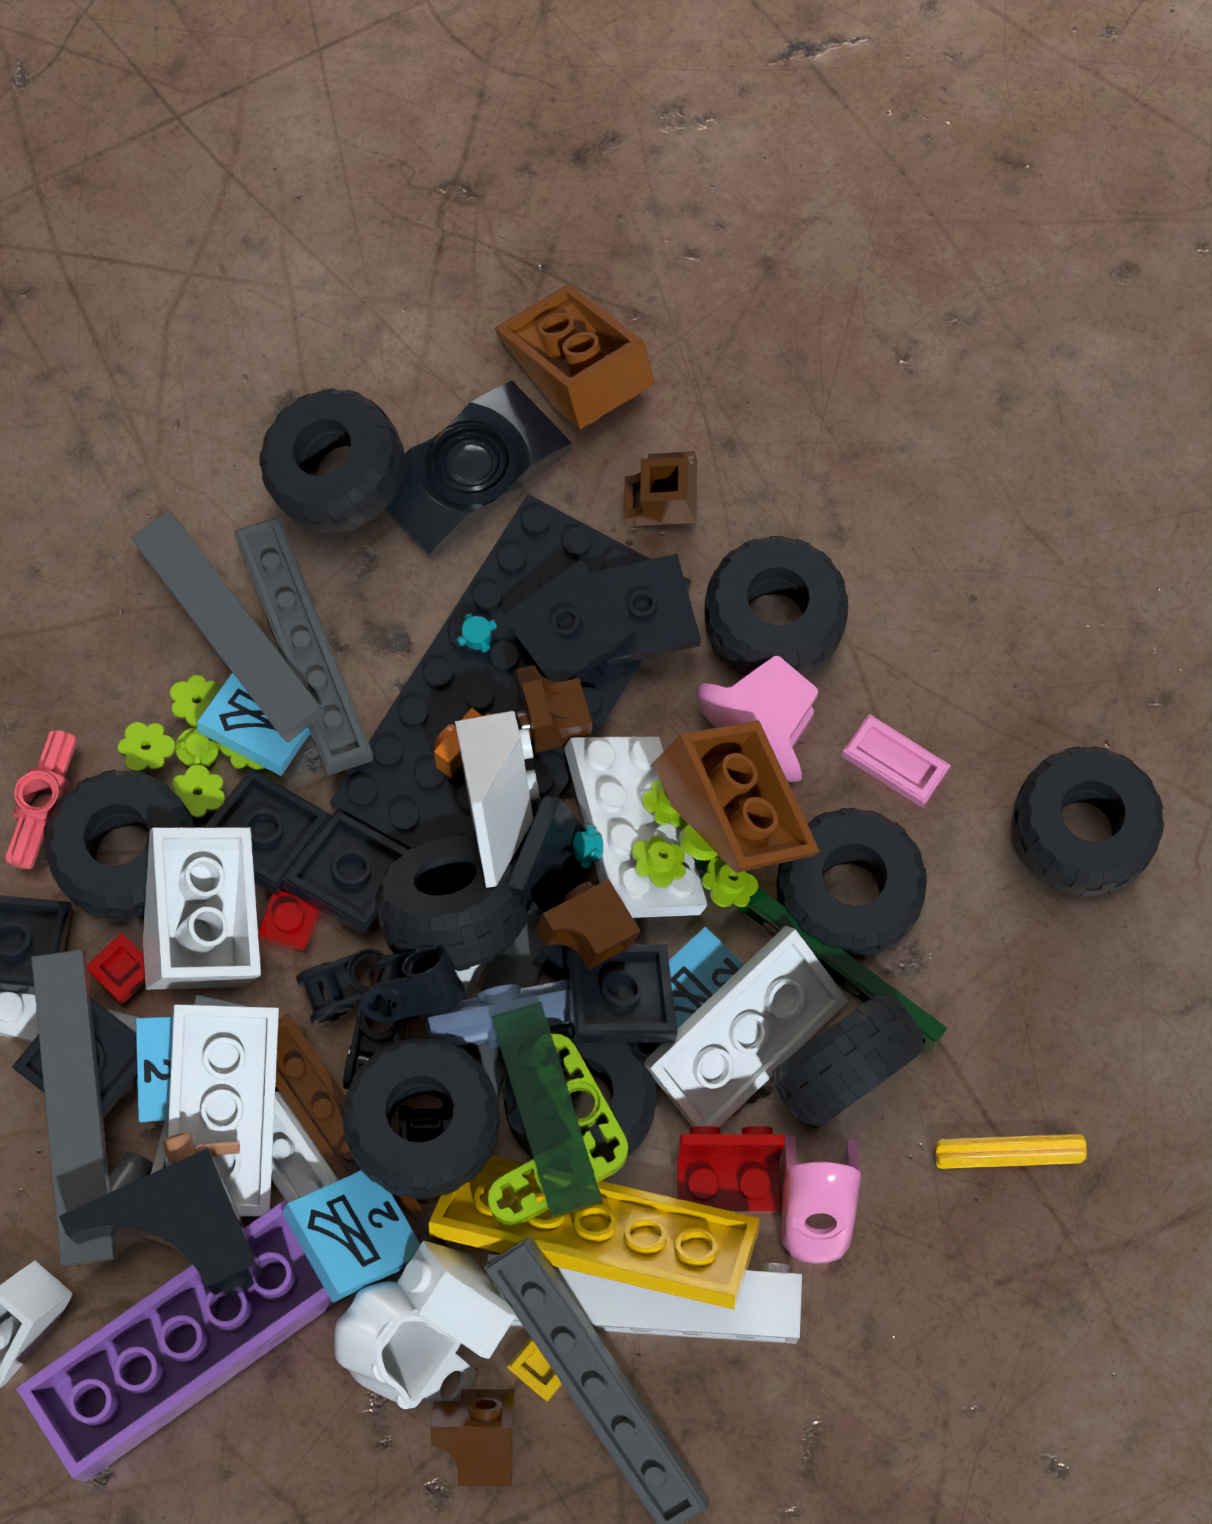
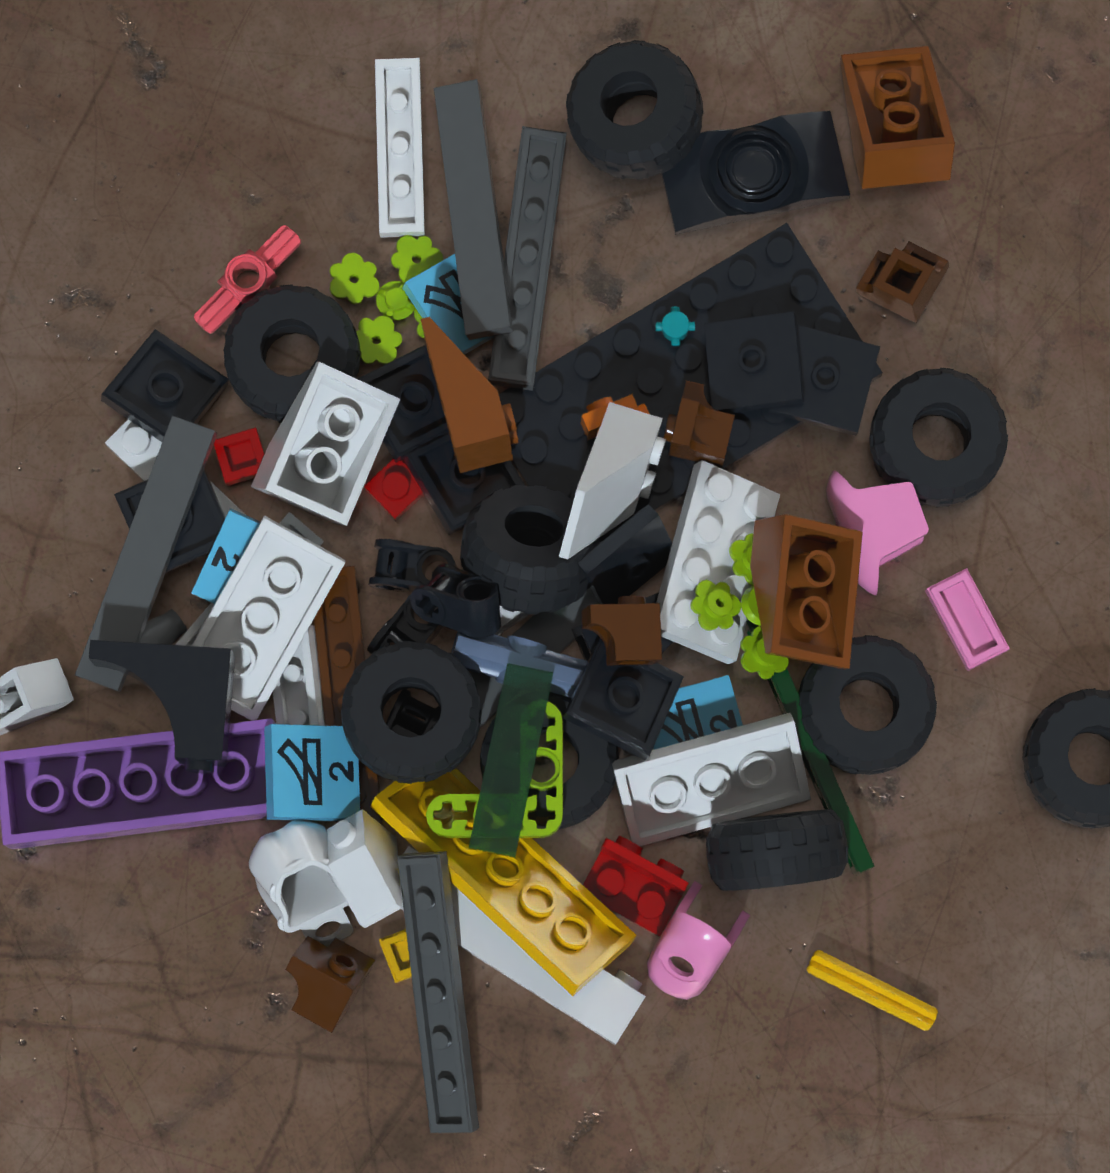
camera: 30 degrees right, 10 degrees up
nougat hand [162,1131,240,1164] -> none
teal piece [573,825,603,868] -> none
none -> white plate [375,58,425,238]
none -> dark orange slope [421,317,519,473]

